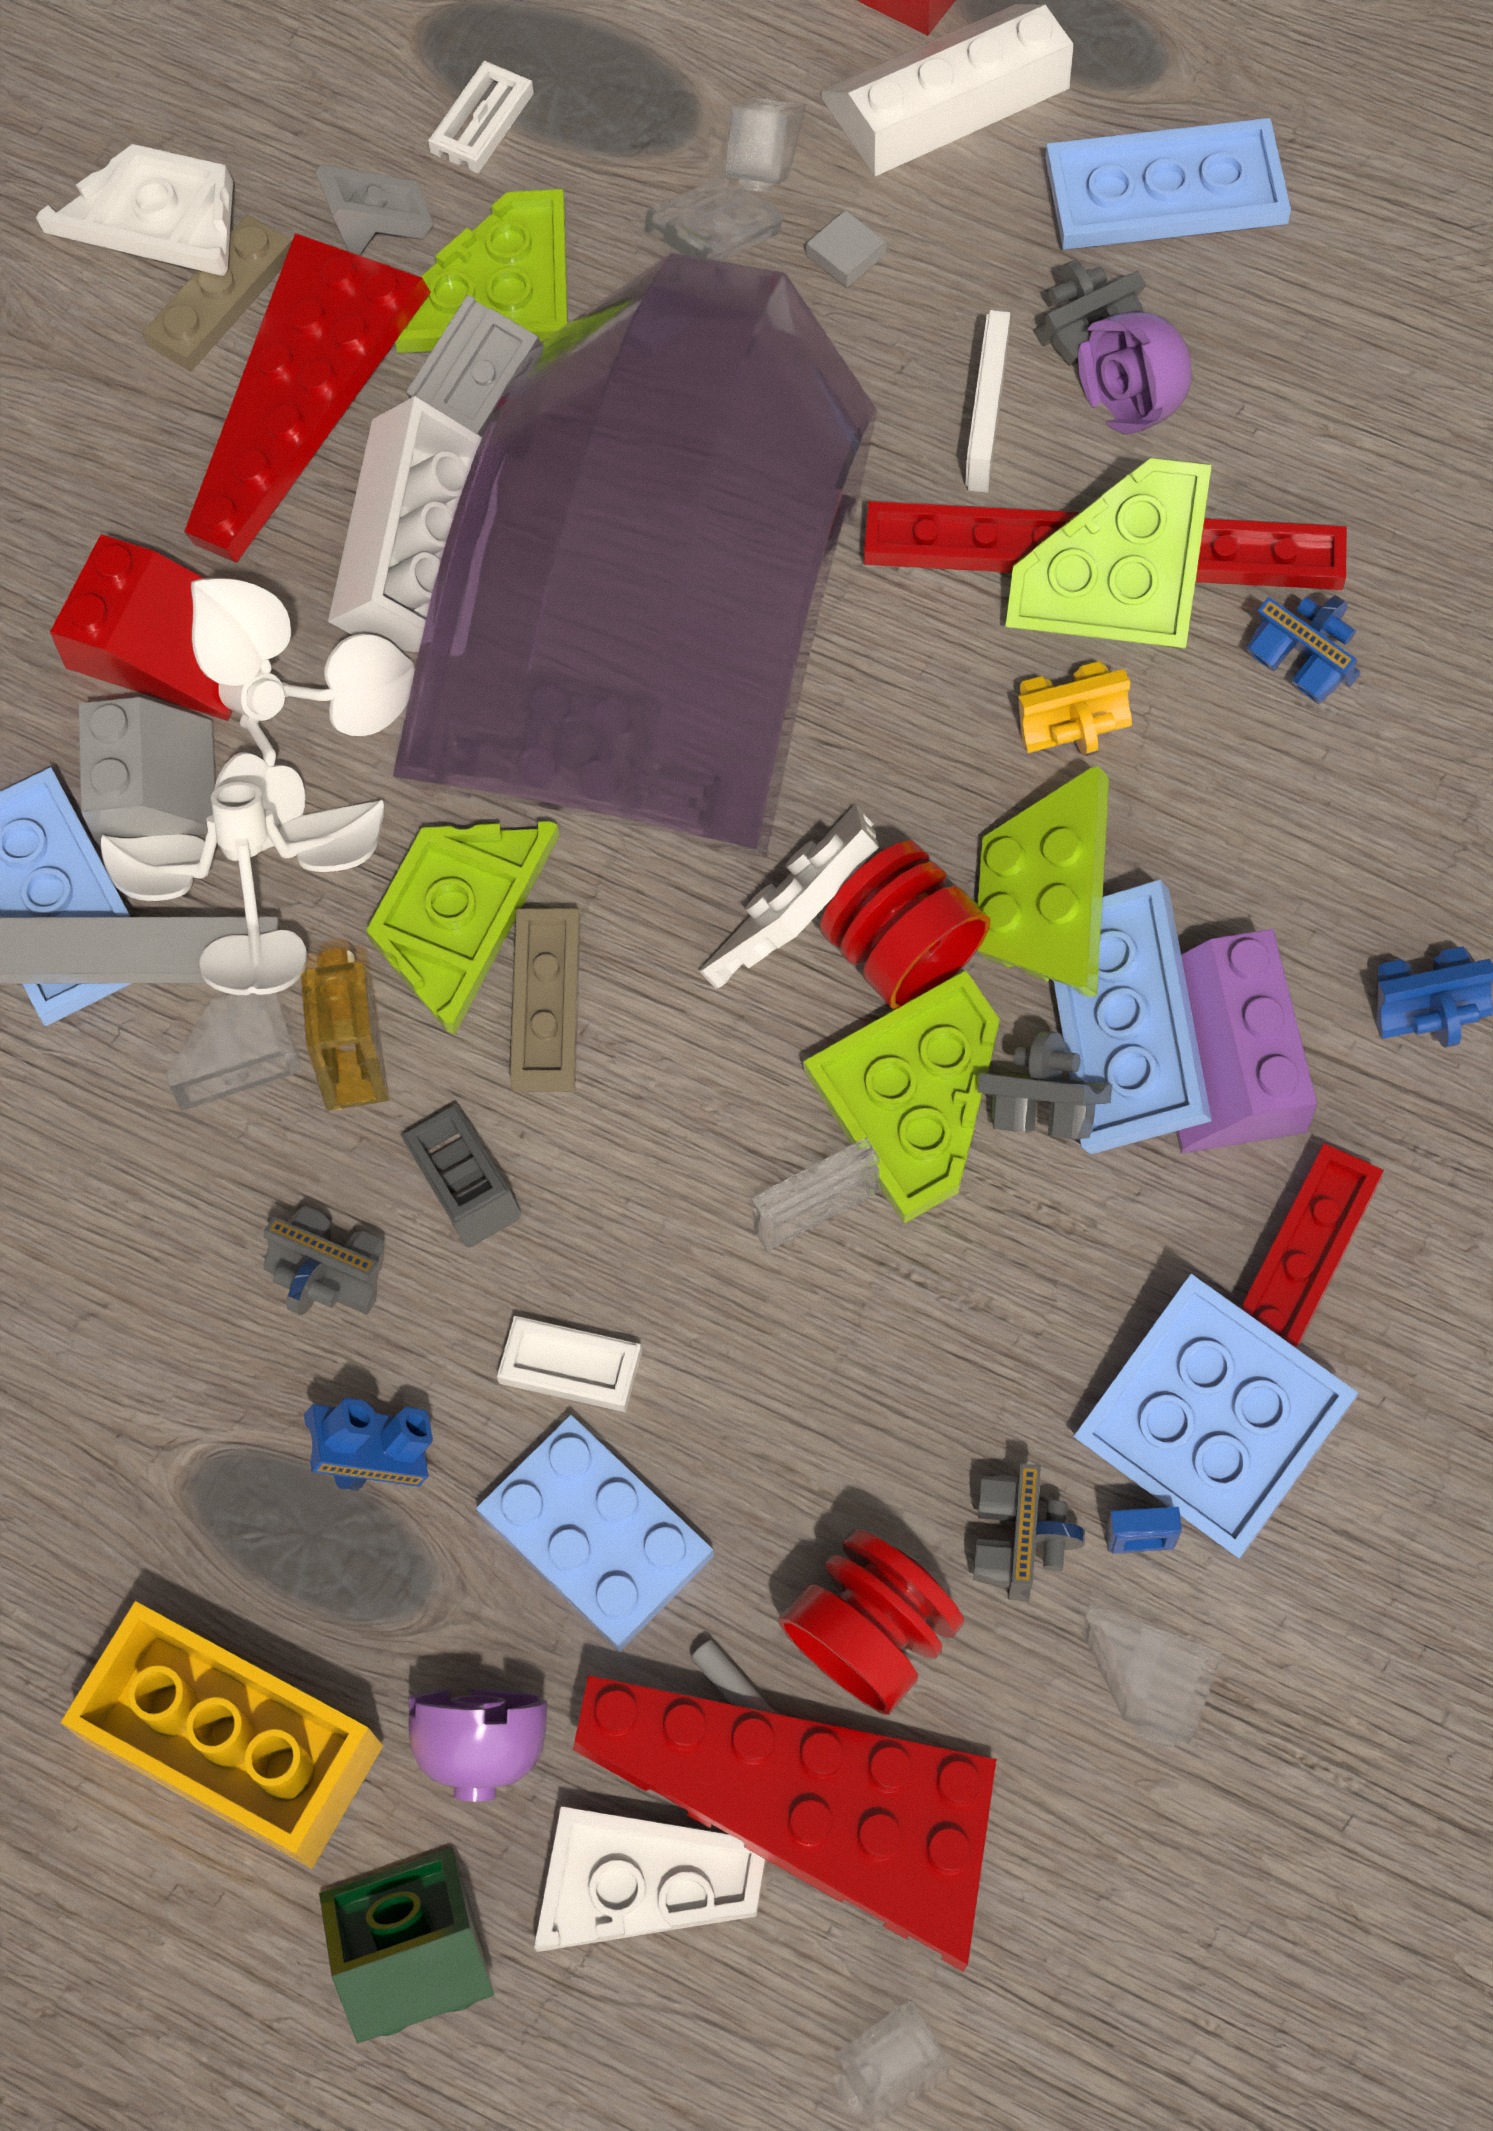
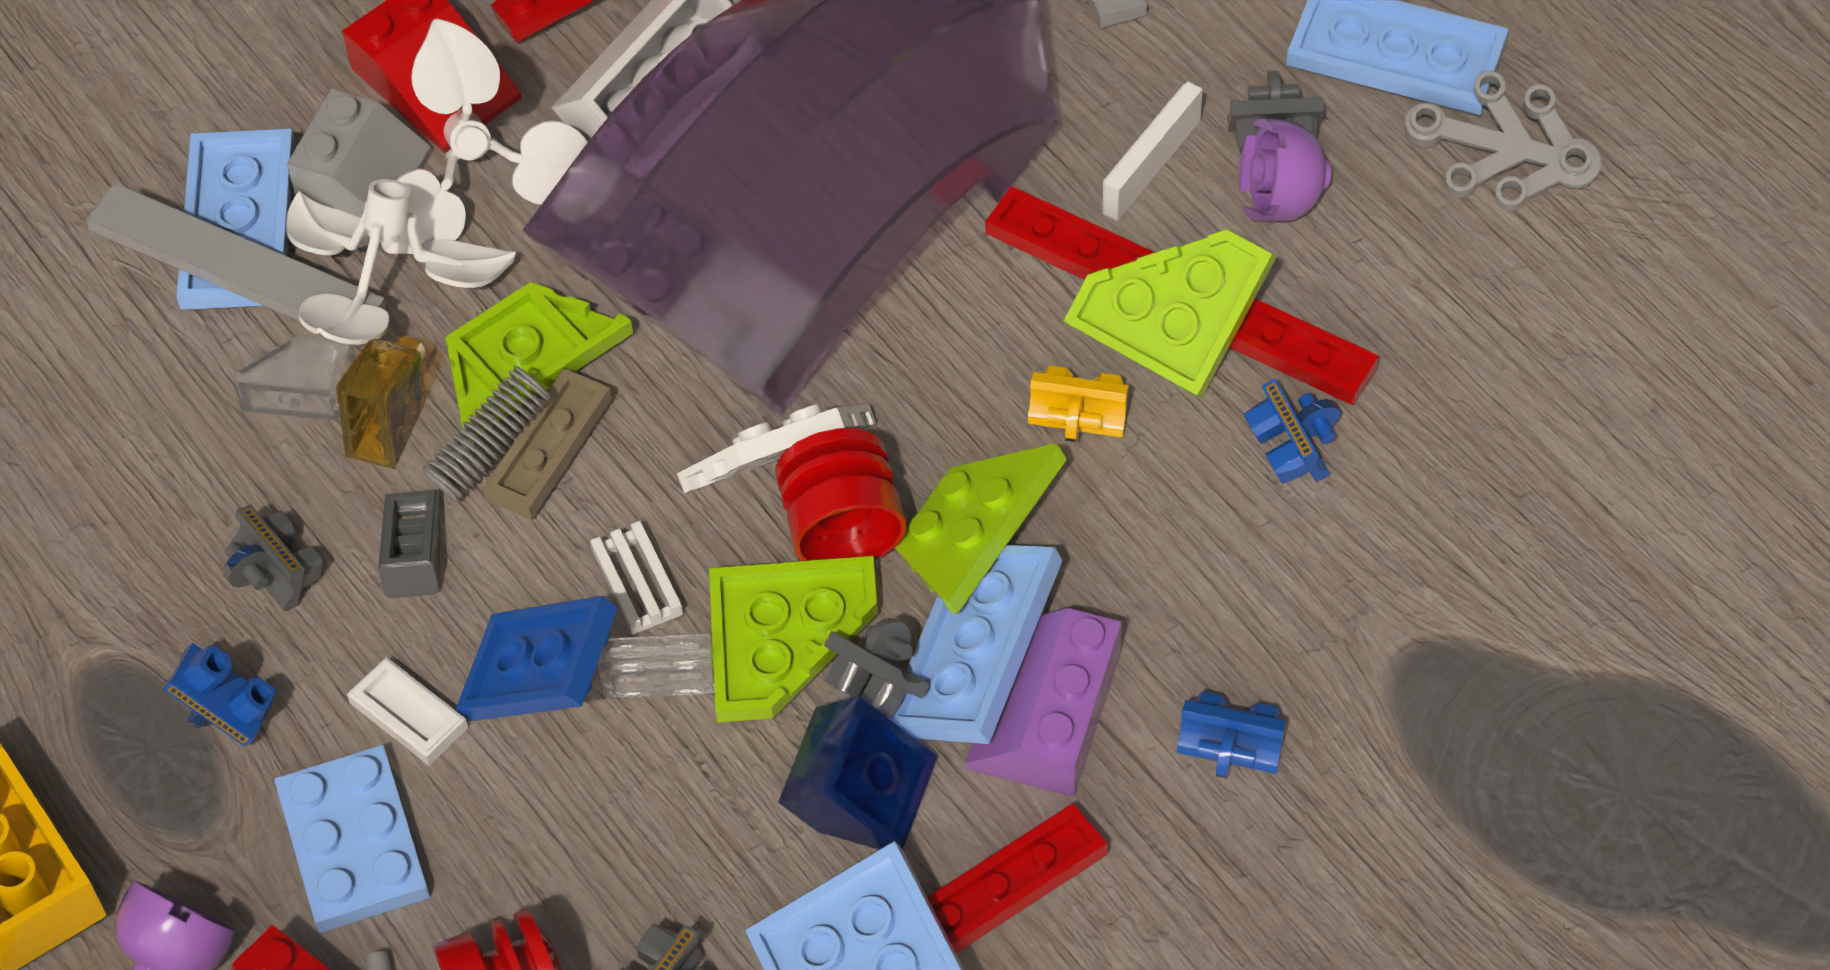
camera: 25 degrees right, 10 degrees down
none -> light grey piece [422,366,550,502]
none -> blue plate [455,596,618,721]
none -> white tile [590,521,683,635]
none -> clear blue slope [778,696,938,850]
none -> light grey plant [1405,71,1601,211]

